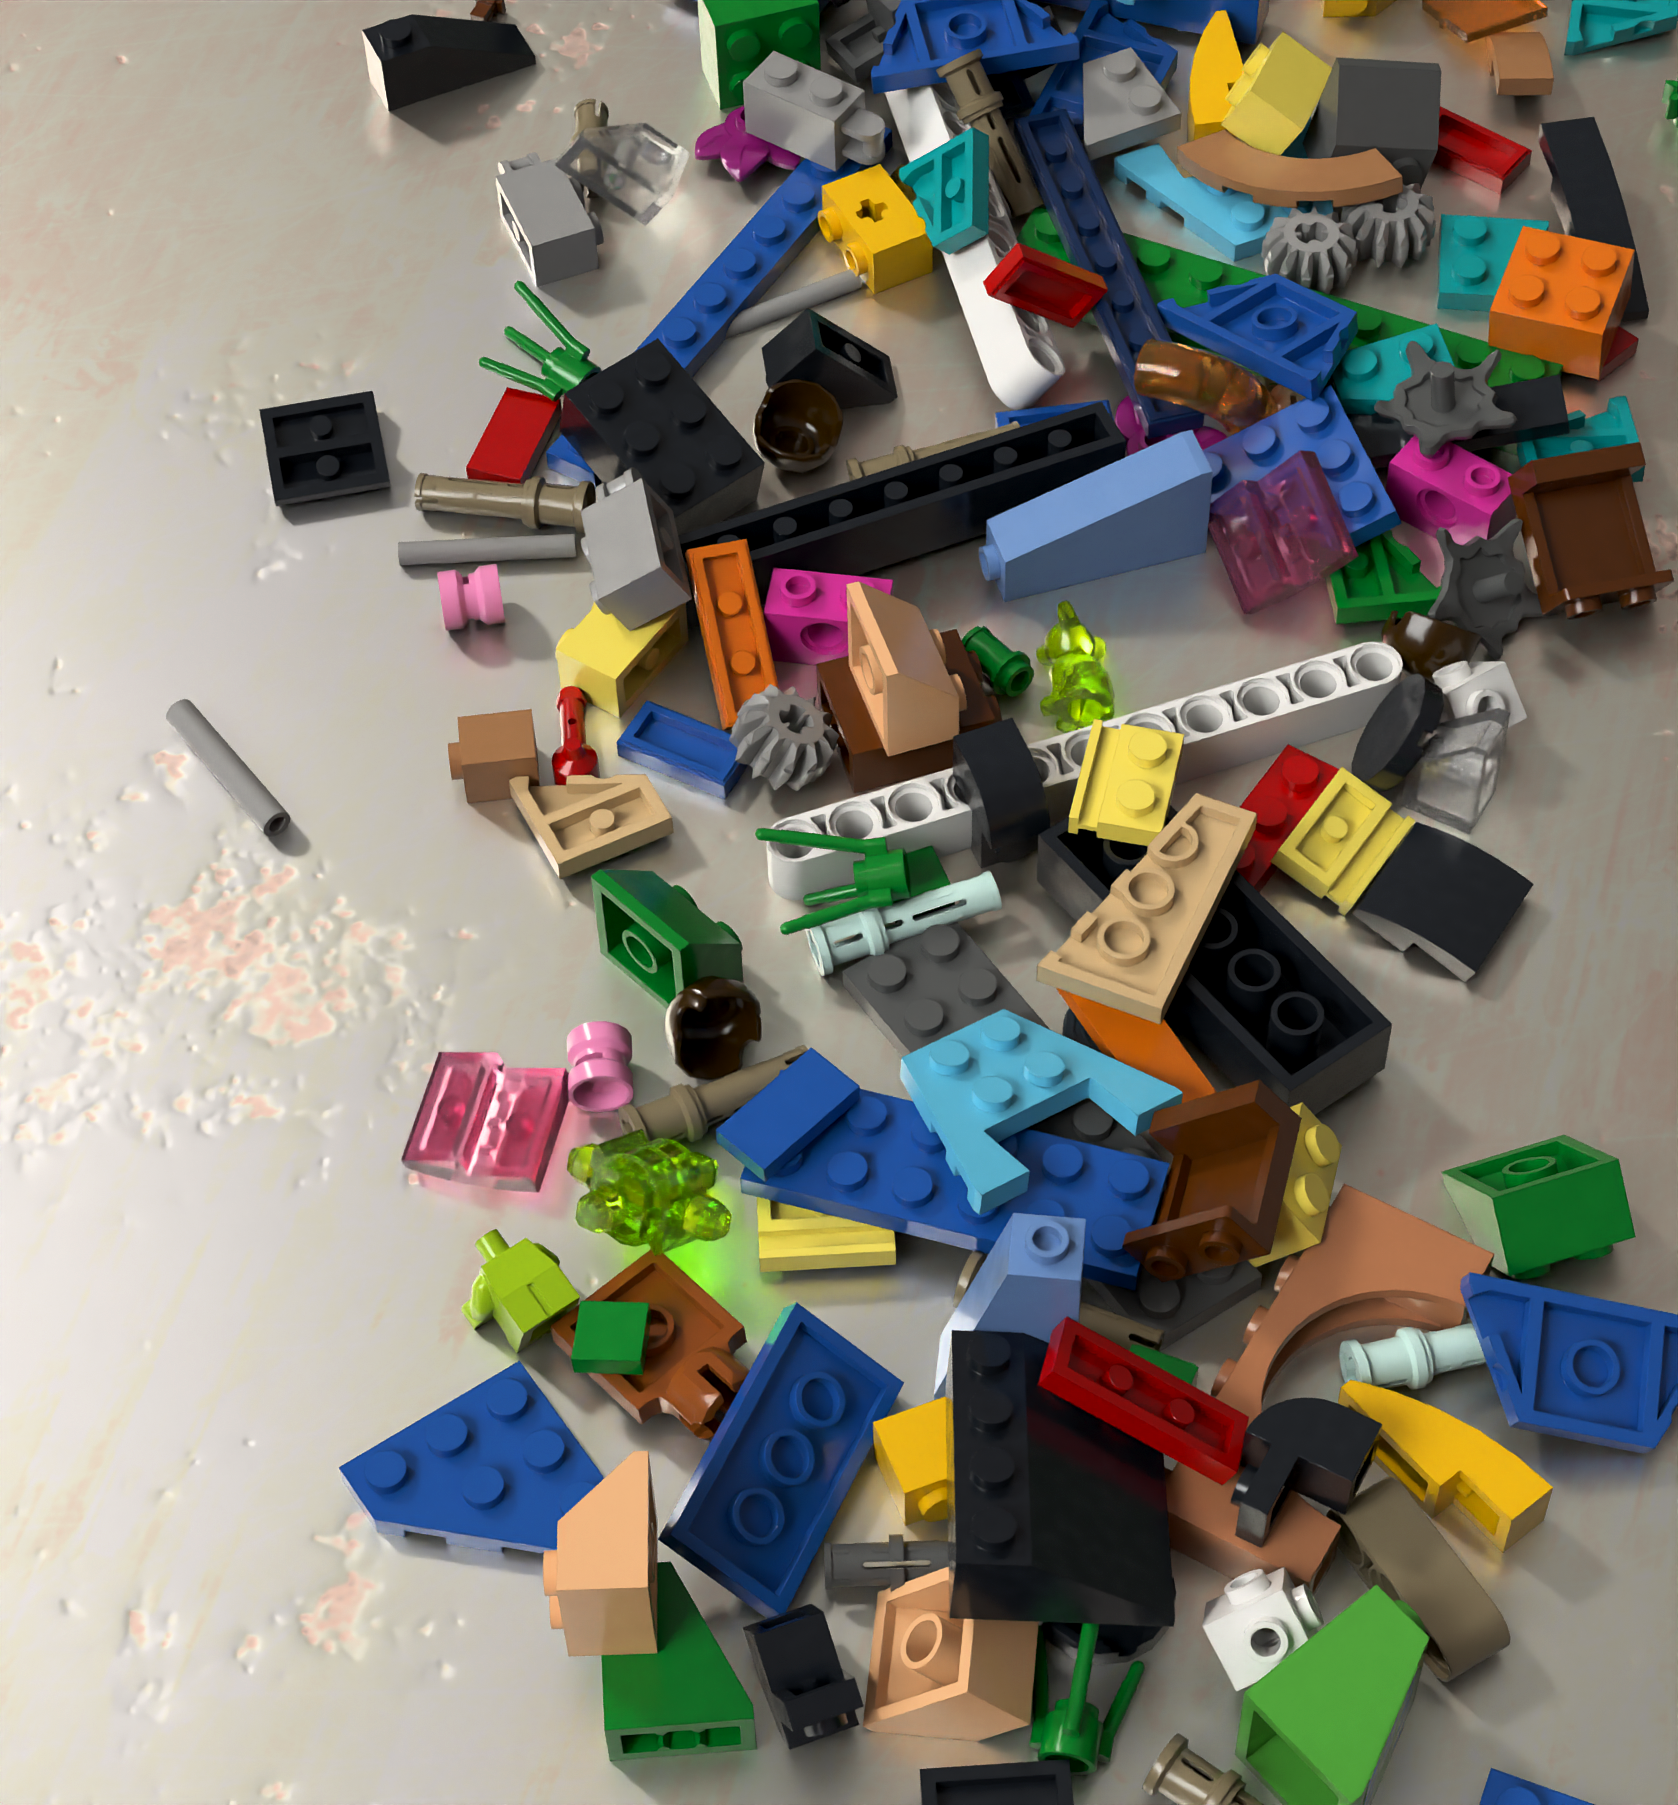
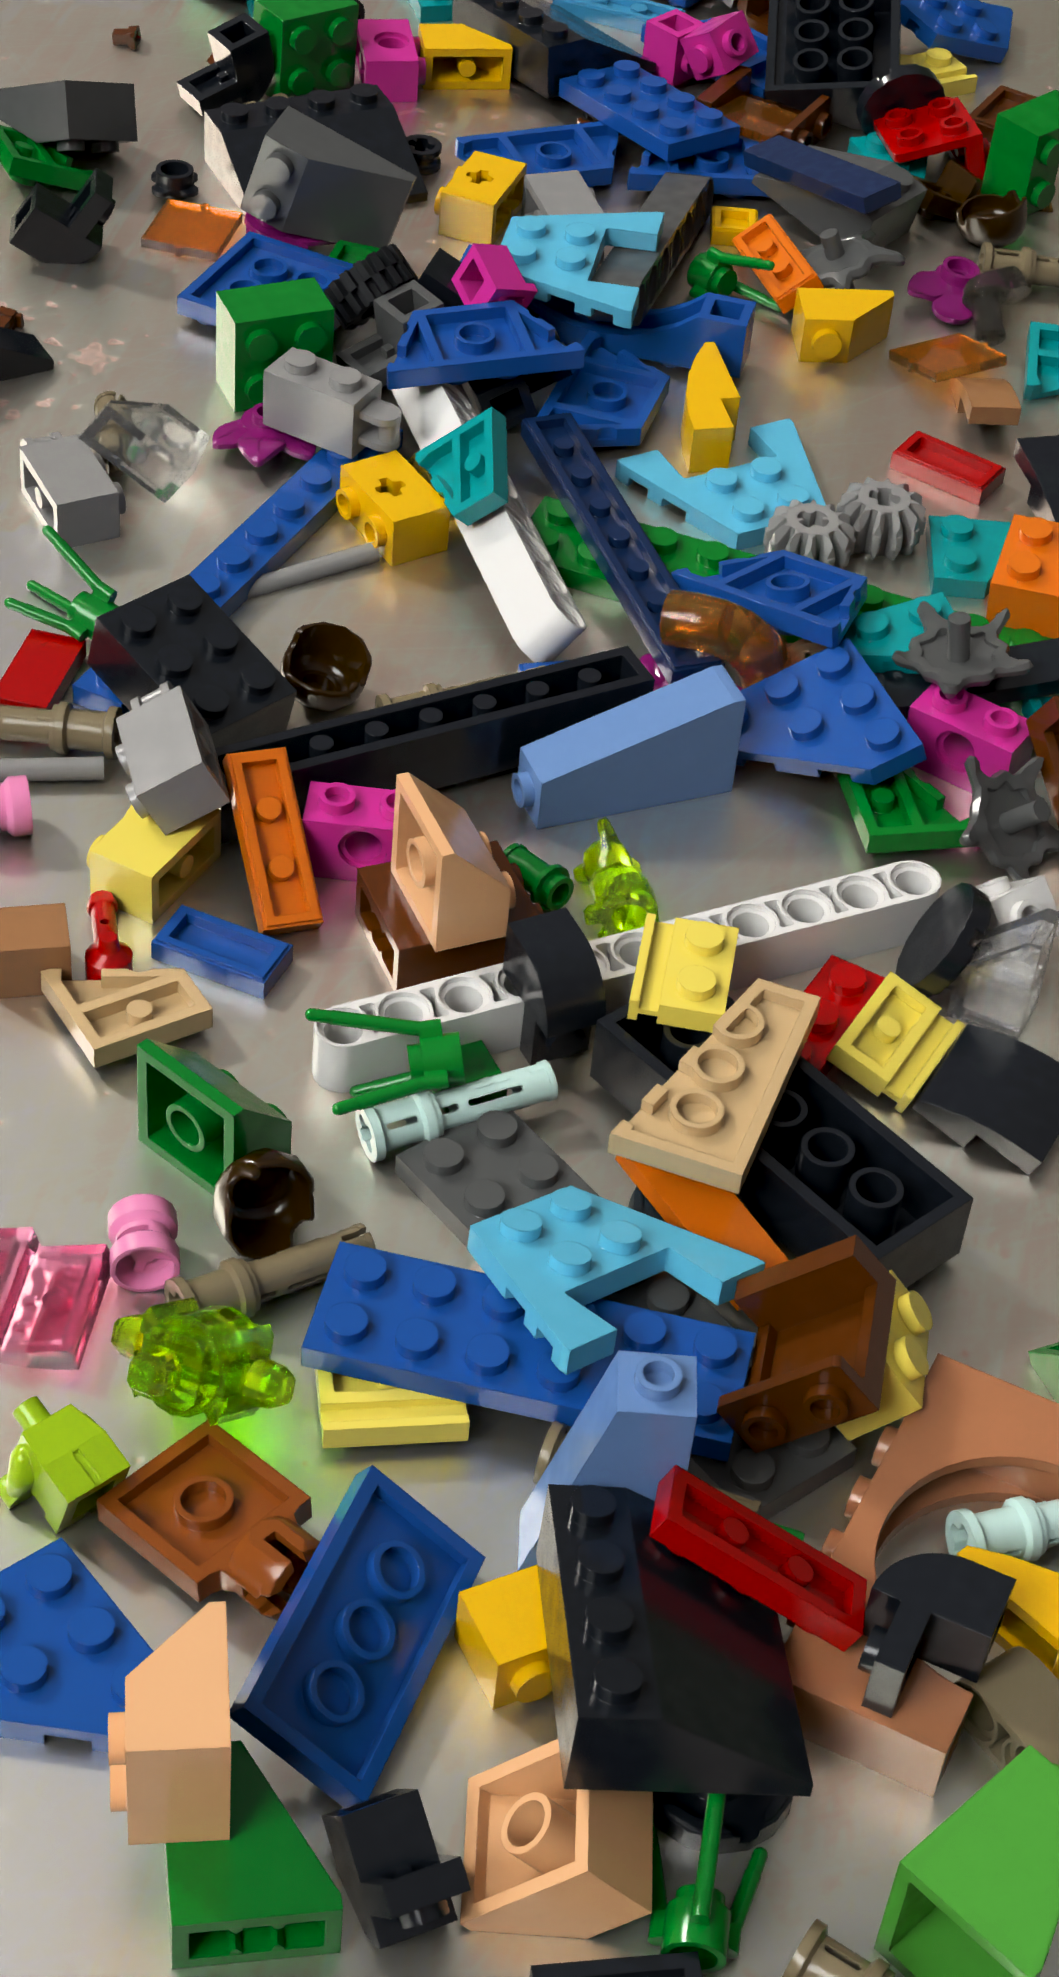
camera: 10 degrees left, 10 degrees down
green tile [571,1301,652,1375] -> none
blue tile [716,1047,860,1182] -> none
light grey gear [729,684,839,792] -> none
black slope [761,308,898,409] -> none
dark grey pin [824,1534,949,1592] -> none
dark tan pin [936,48,1044,218] -> none
red tile [983,243,1108,328] -> none
light grey wing [1083,47,1182,160] -> none
medium nougat tile [1177,129,1403,208] -> none
white brick [1202,1567,1324,1691] -> none
clear pink slope [1208,450,1358,614] -> none
light yellow brick [1221,31,1332,156] -> none
dark grey slope [1302,57,1441,190] -> none
dark brown hair [1381,610,1481,683] -> none

